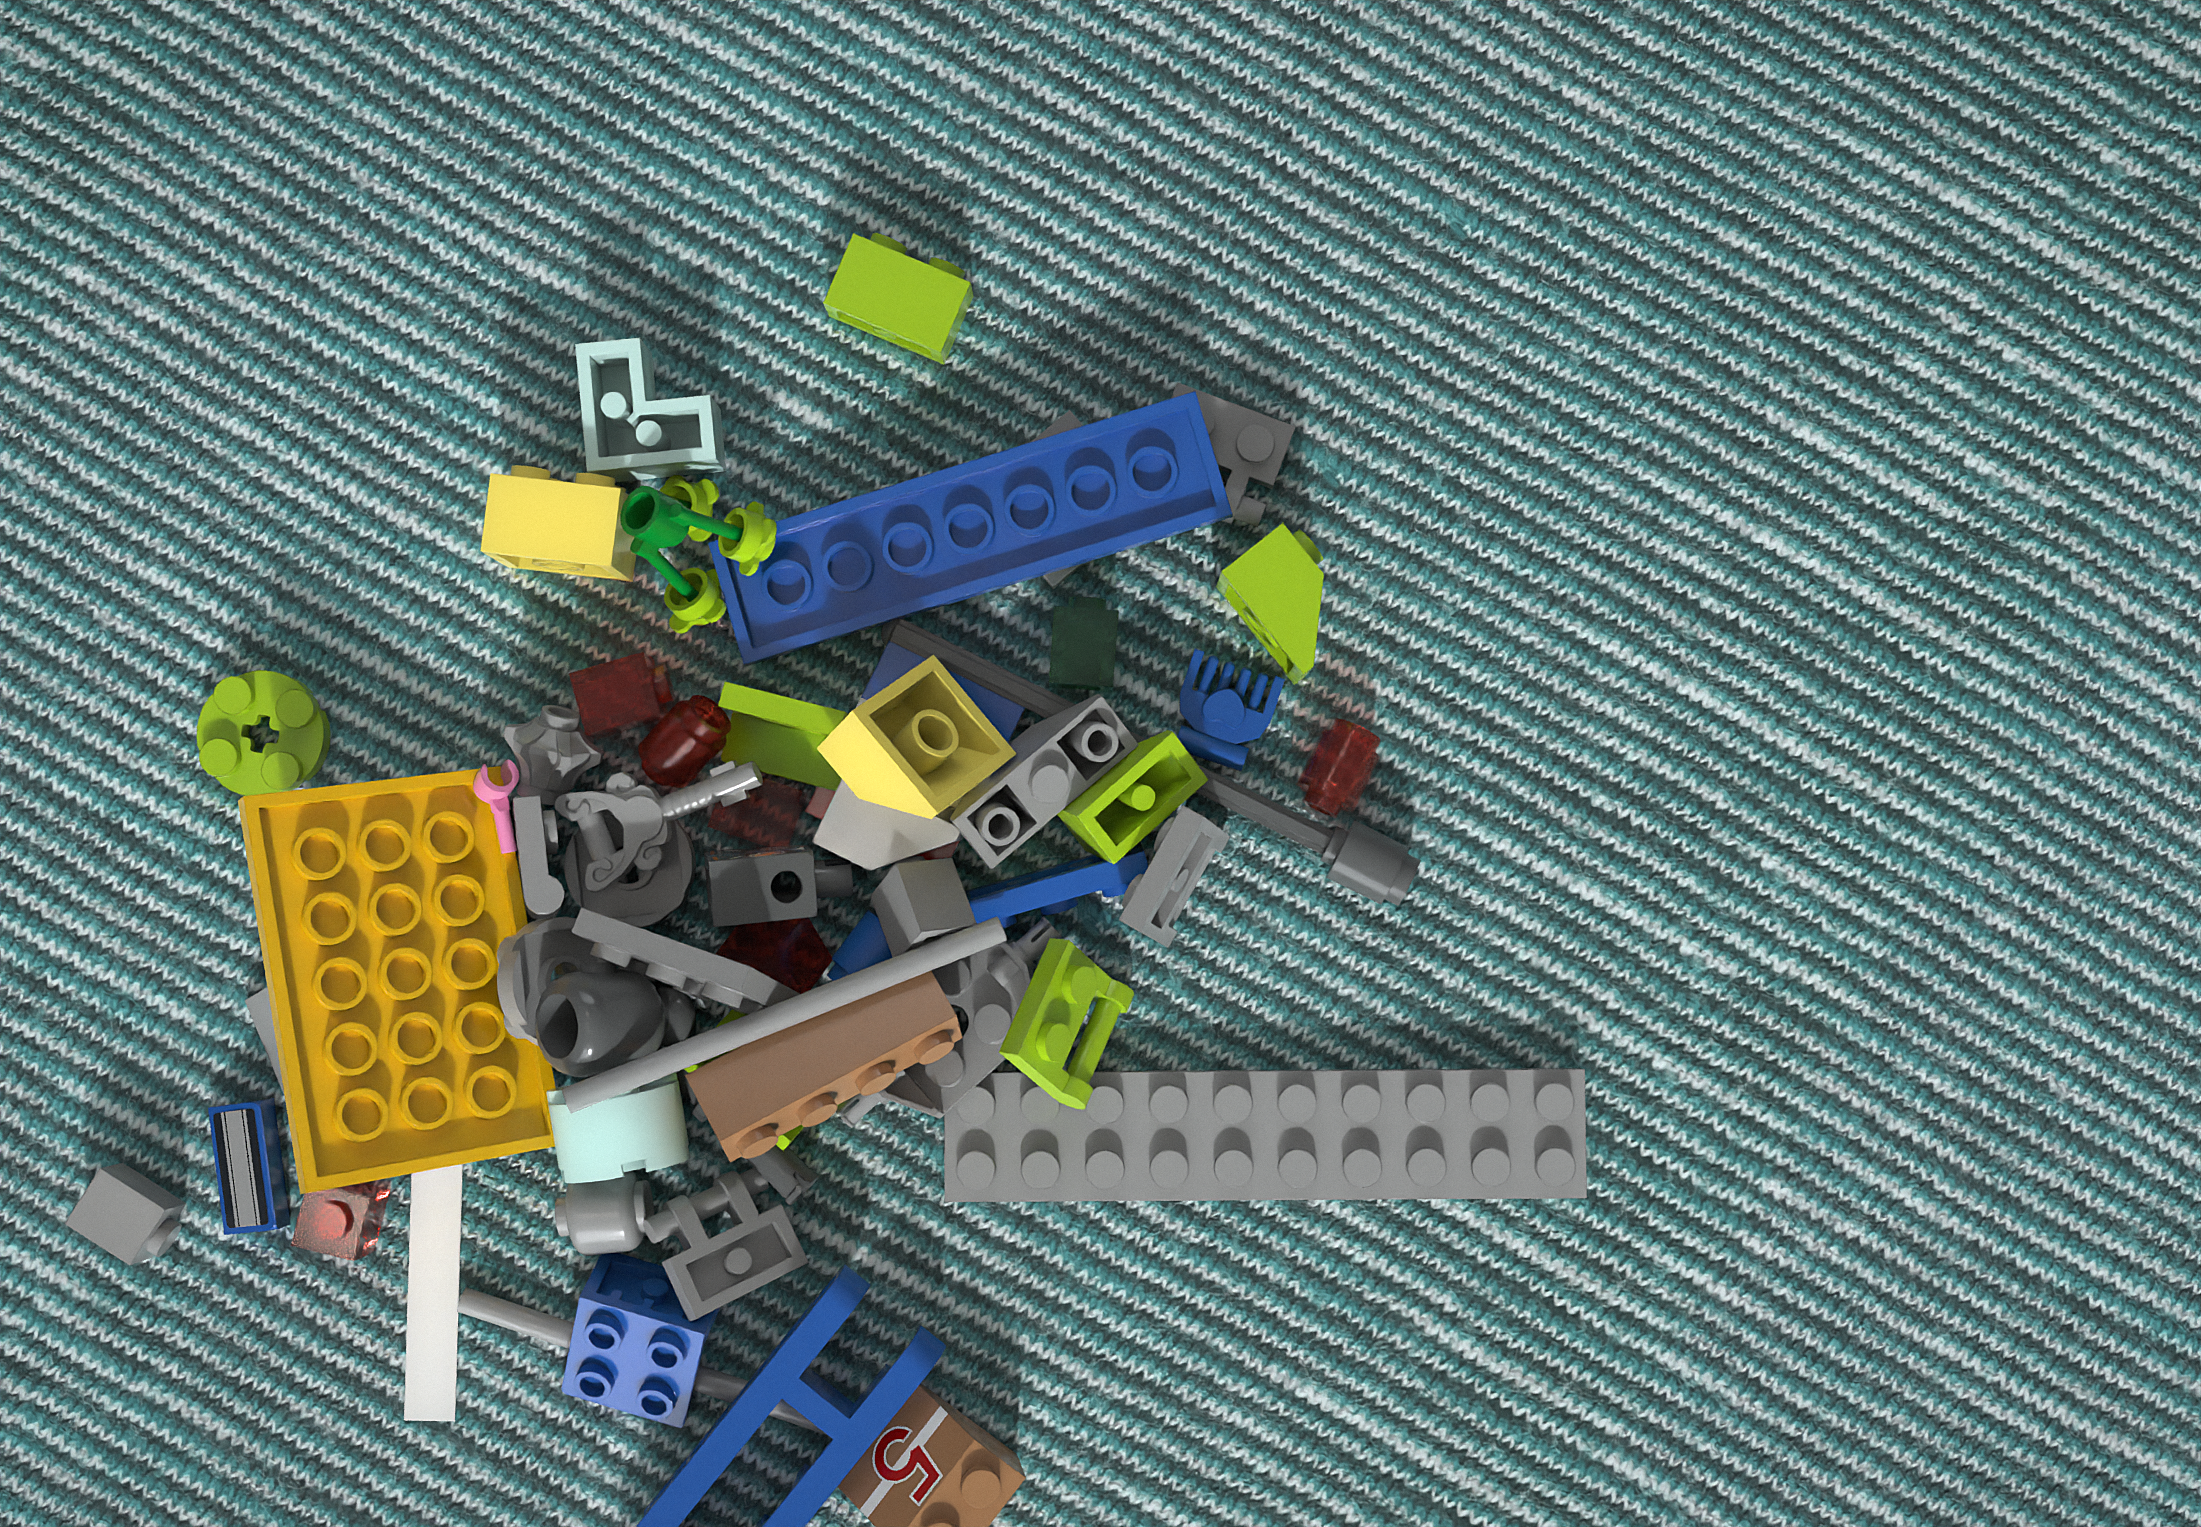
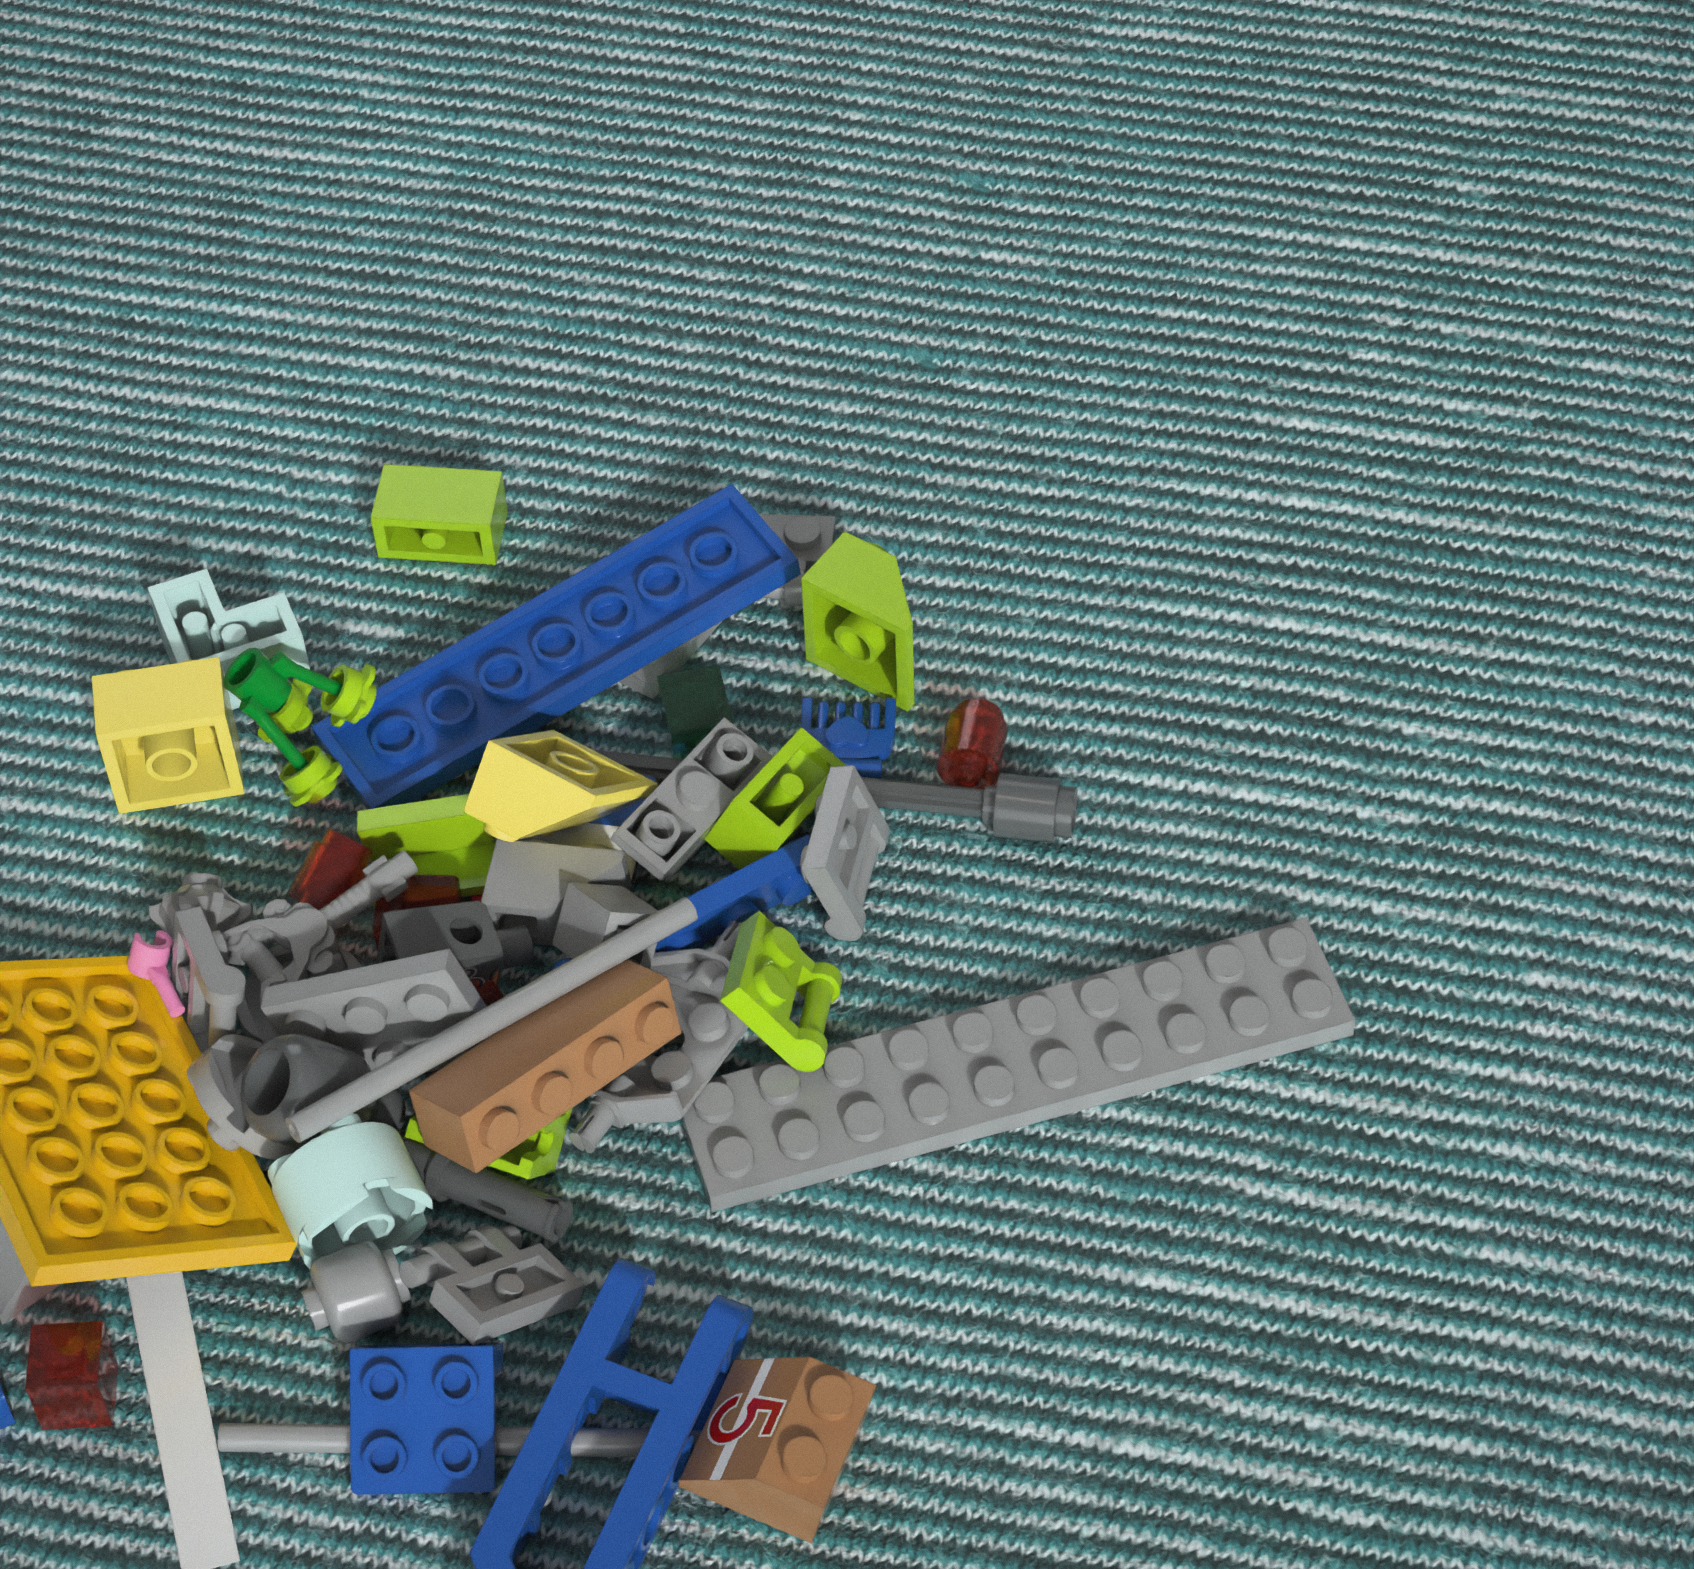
camera: 15 degrees left, 35 degrees down
clear red brick [569,652,675,739] -> none

